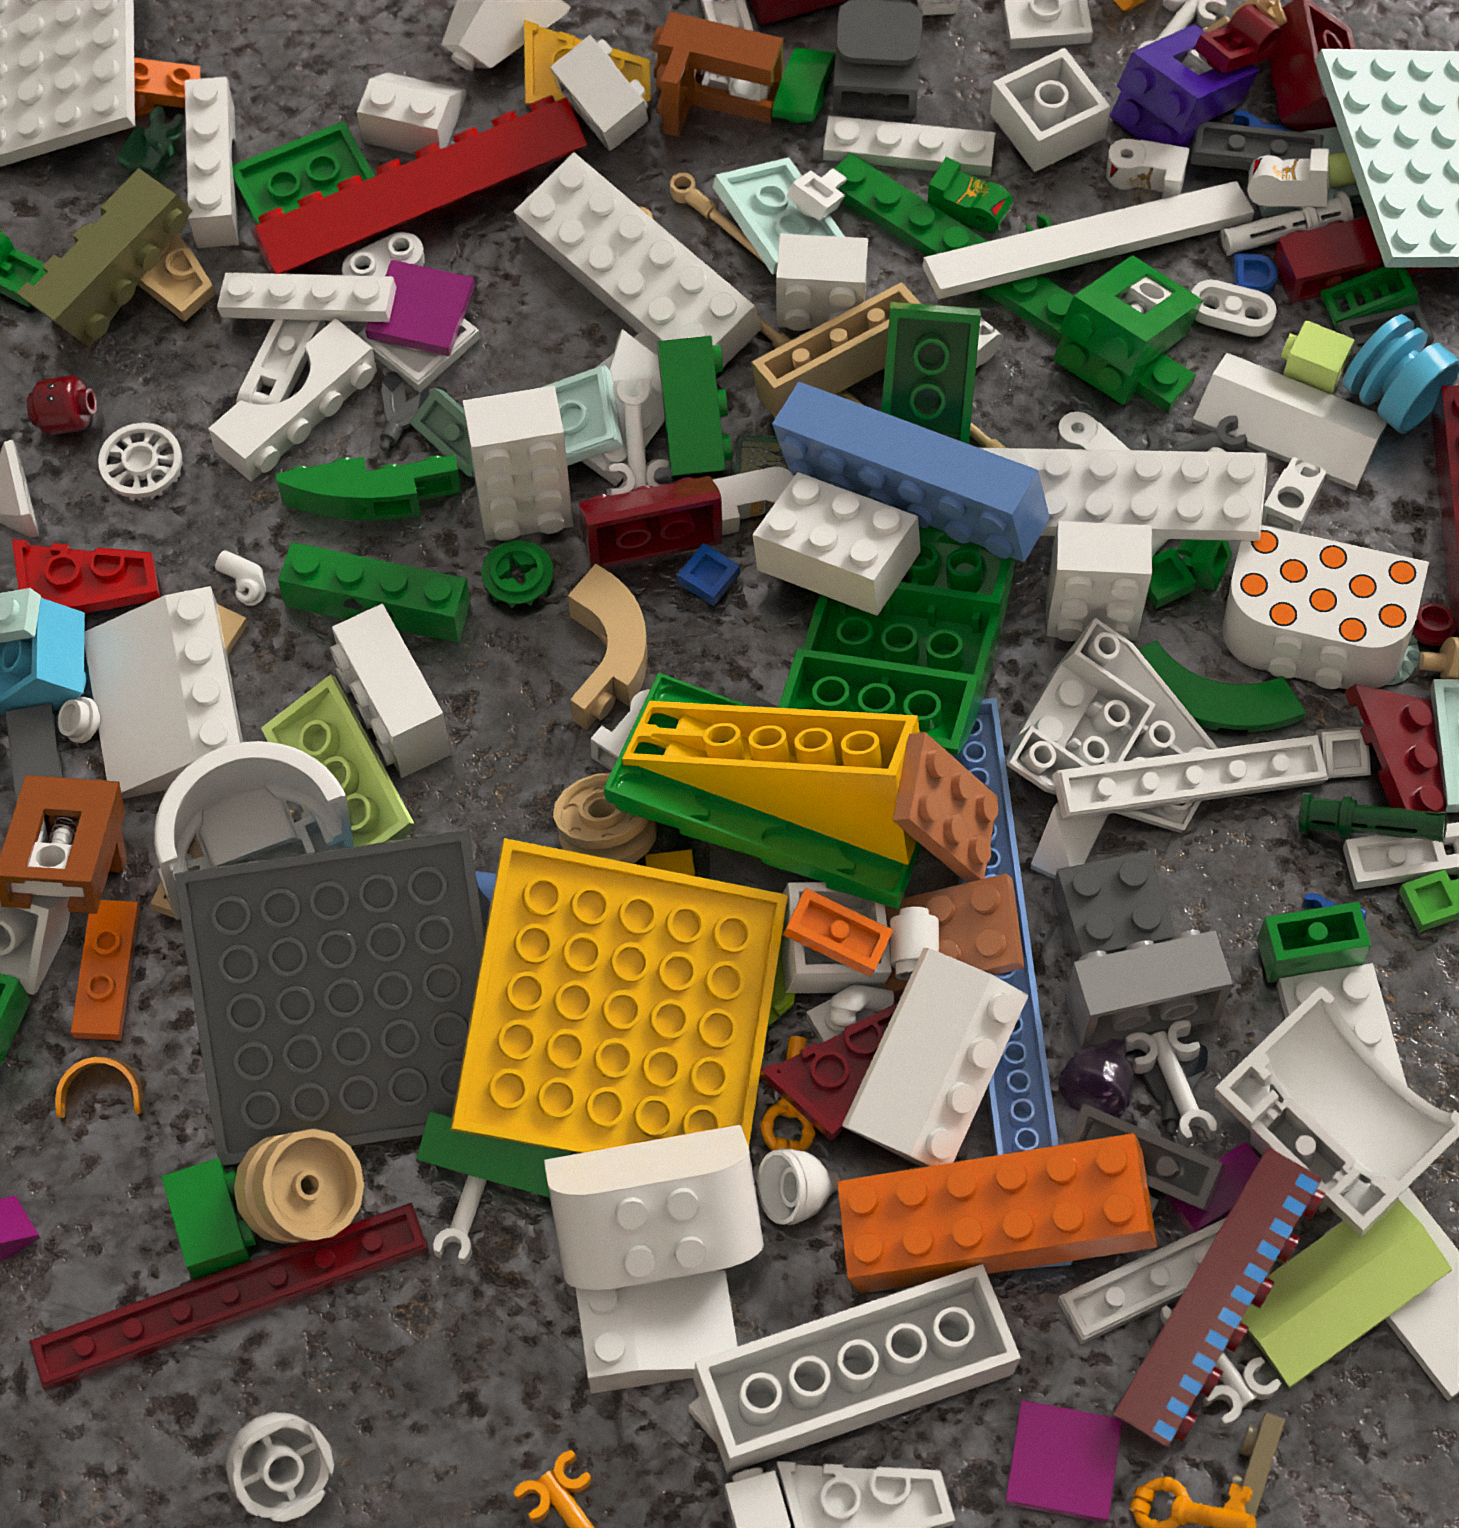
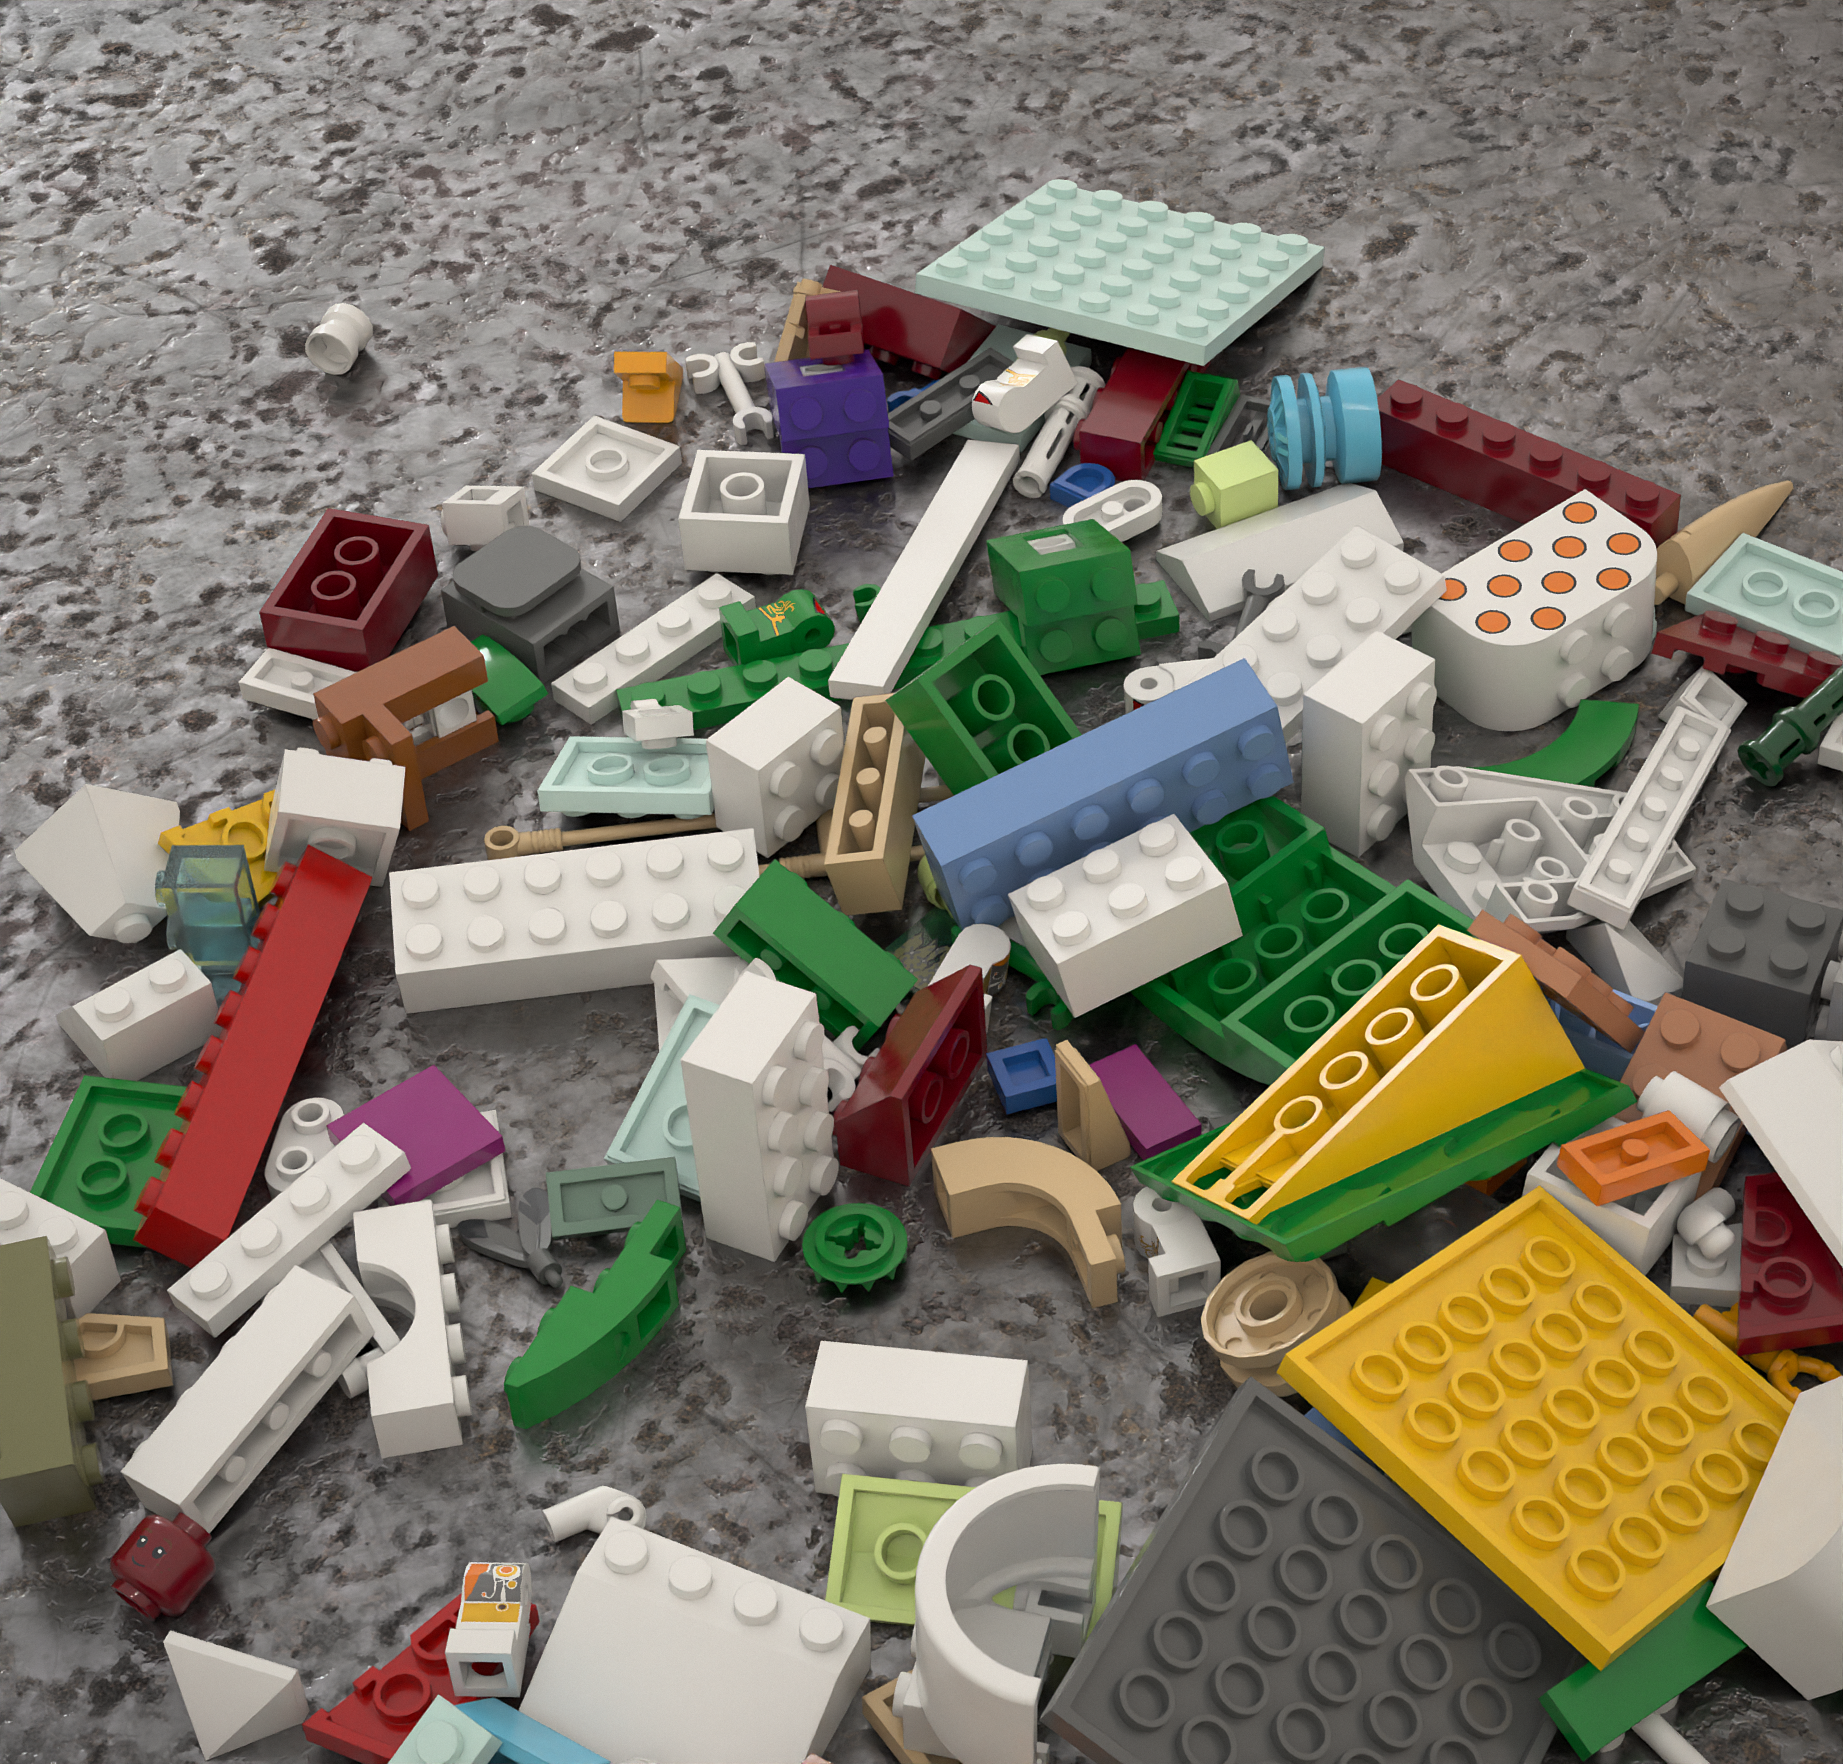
camera: 50 degrees left, 20 degrees down
white wheel [98,423,183,501] -> none
green brick [278,542,471,643] -> none
white leg [1106,139,1189,199] -> none
none -> white brick [120,1265,375,1534]
none -> clear light blue brick [155,845,260,974]
none -> white leg [445,1562,532,1697]
none -> tan slope [1055,1040,1131,1171]
none -> magenta tile [1089,1044,1202,1160]

